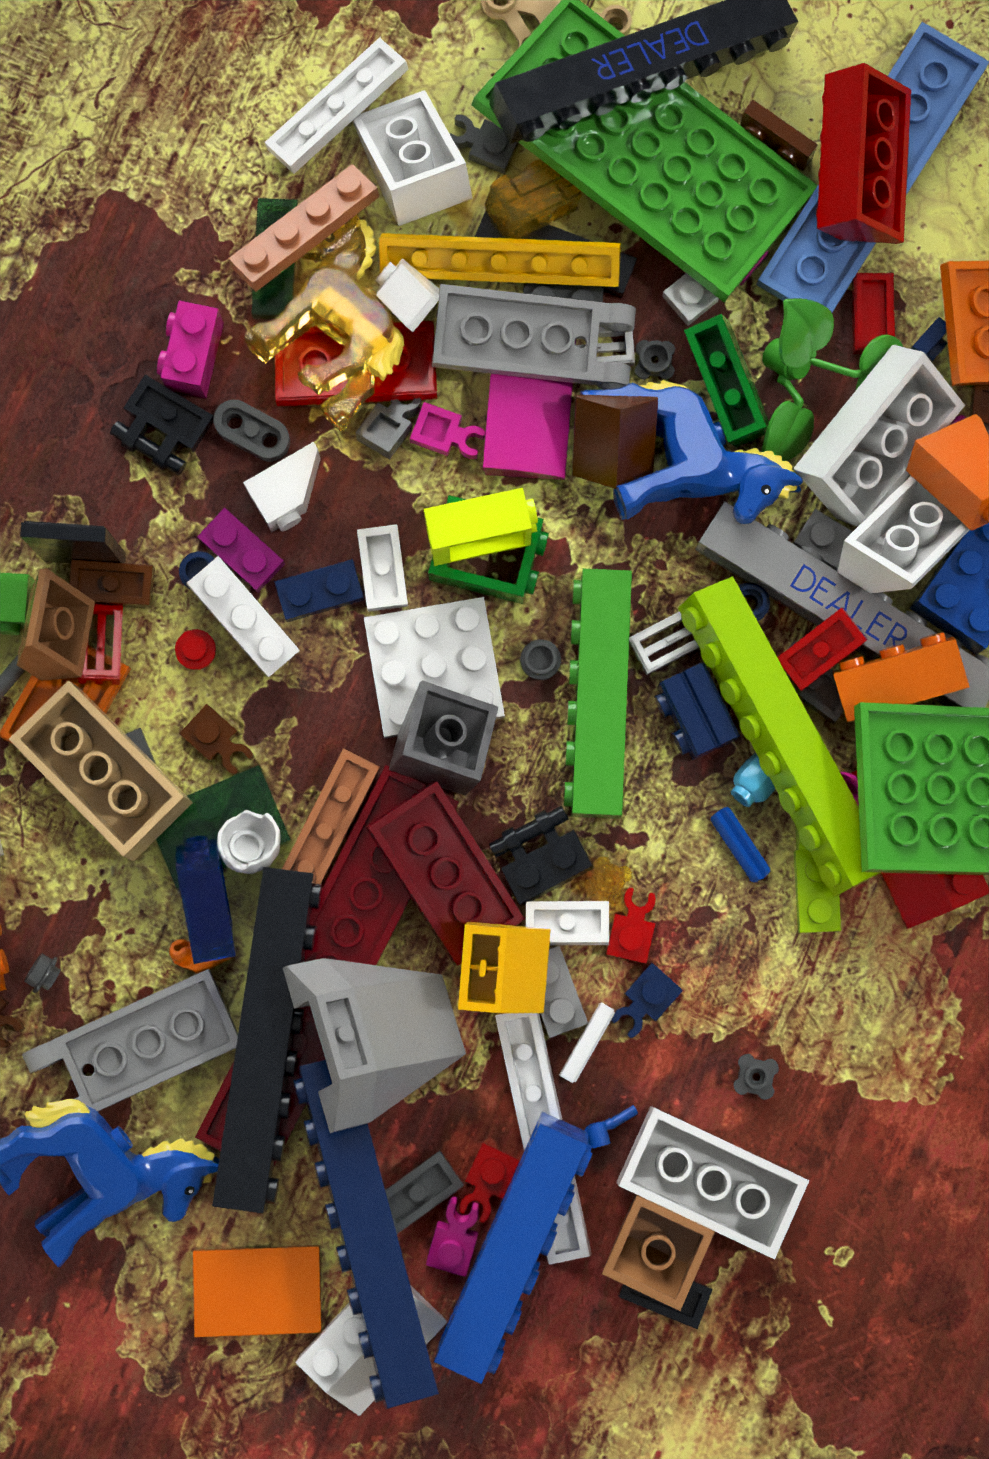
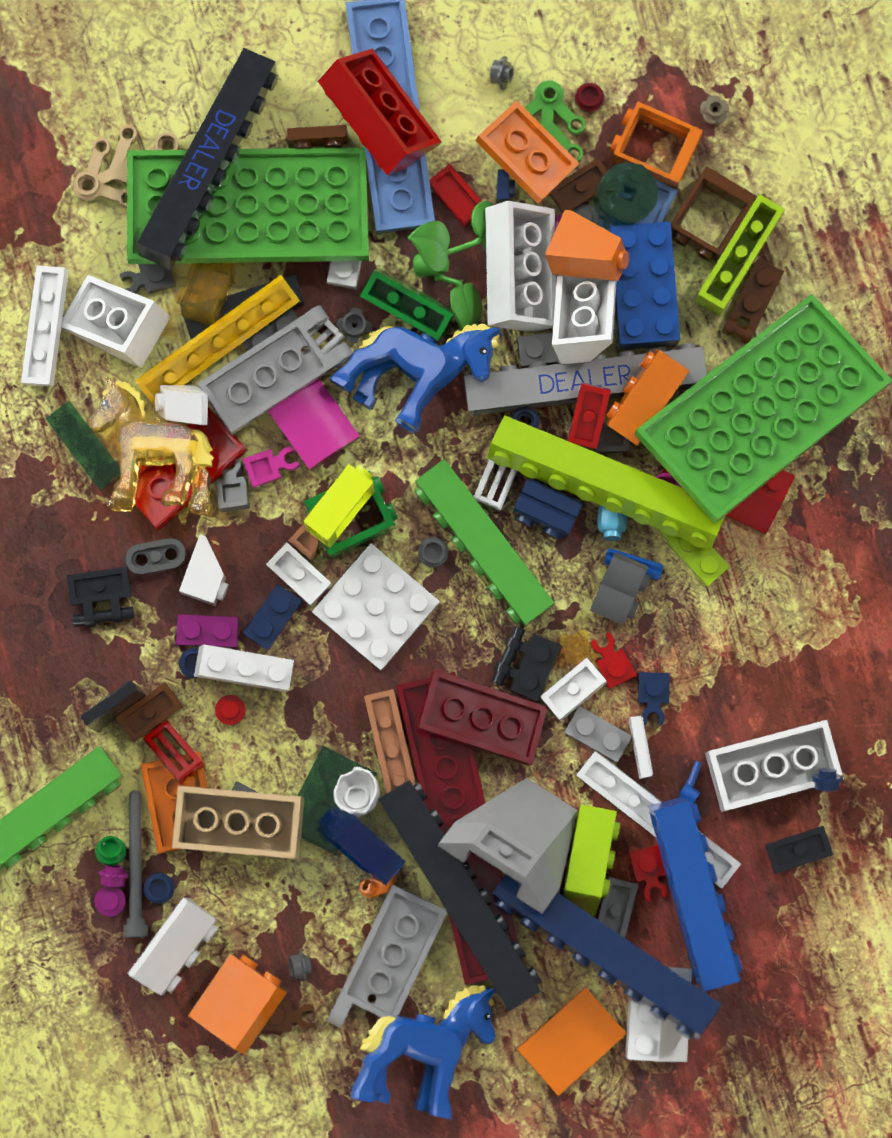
camera: 40 degrees left, 0 degrees up
medium nougat slope [17,568,95,681] -> none
dark pink brick [157,301,224,399] -> none
reddish brown plate [179,704,254,776] -> none
plate [228,164,379,292] -> none
flat silver slope [389,680,498,796] -> none
dark pink plate [426,1196,479,1277] -> none
yellow slope [458,922,551,1013] -> none
reddish brown slope [572,395,658,489] -> none
medium nougat slope [602,1194,715,1311] -> none
dark grey plate [733,1054,779,1100] -> none
none -> nougat tile [288,523,319,561]
none -> lime wedge [563,804,620,917]
none -> dark grey brick [590,552,651,625]
none -> dark blue plate [812,768,843,791]

